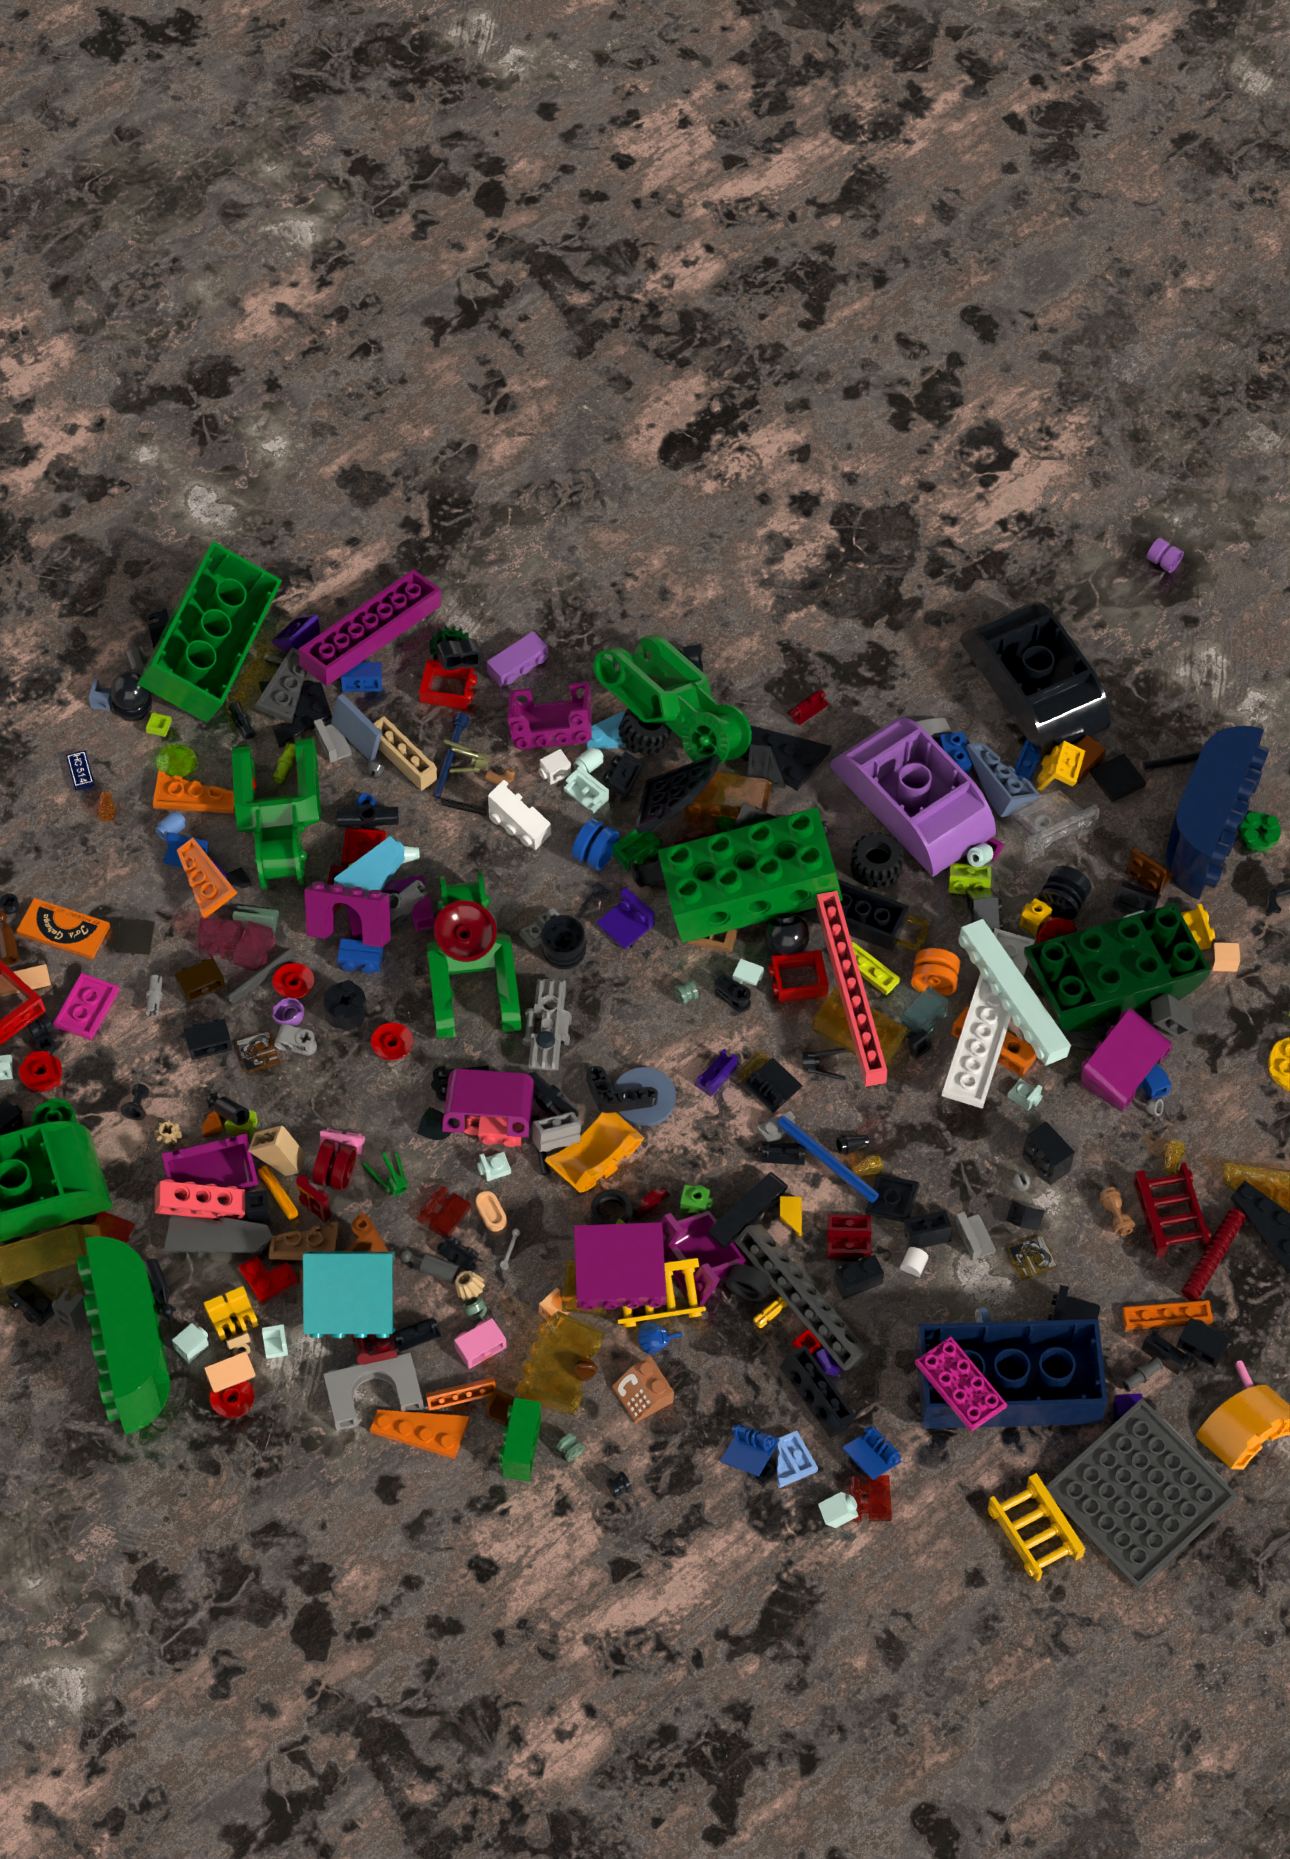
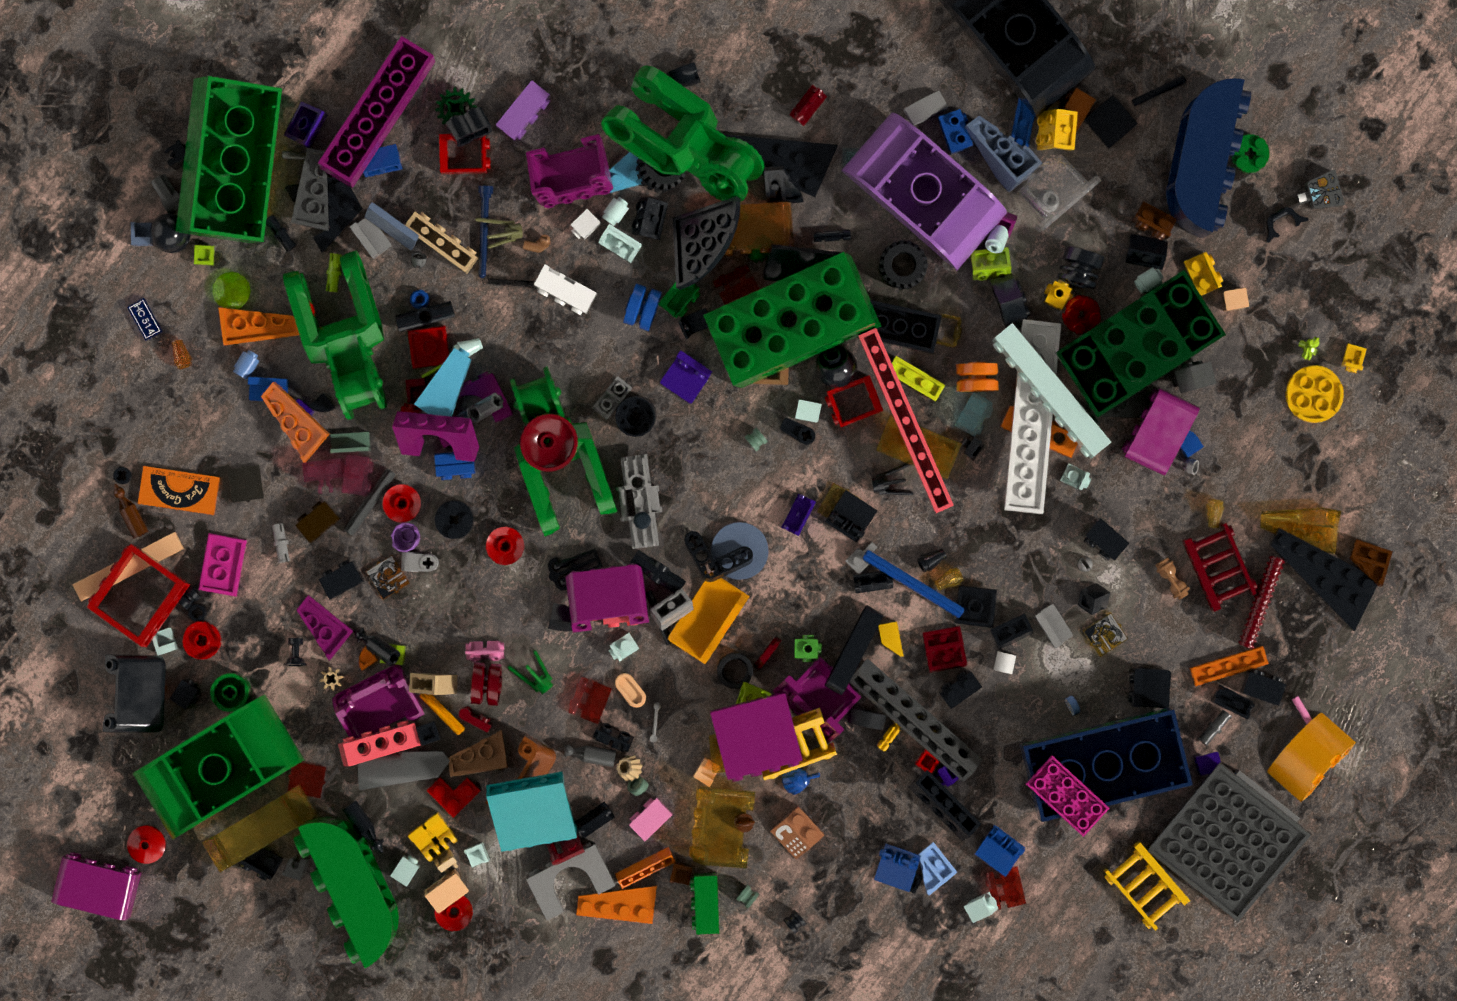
camera: 10 degrees left, 30 degrees up
none -> magenta wing [297,595,354,661]

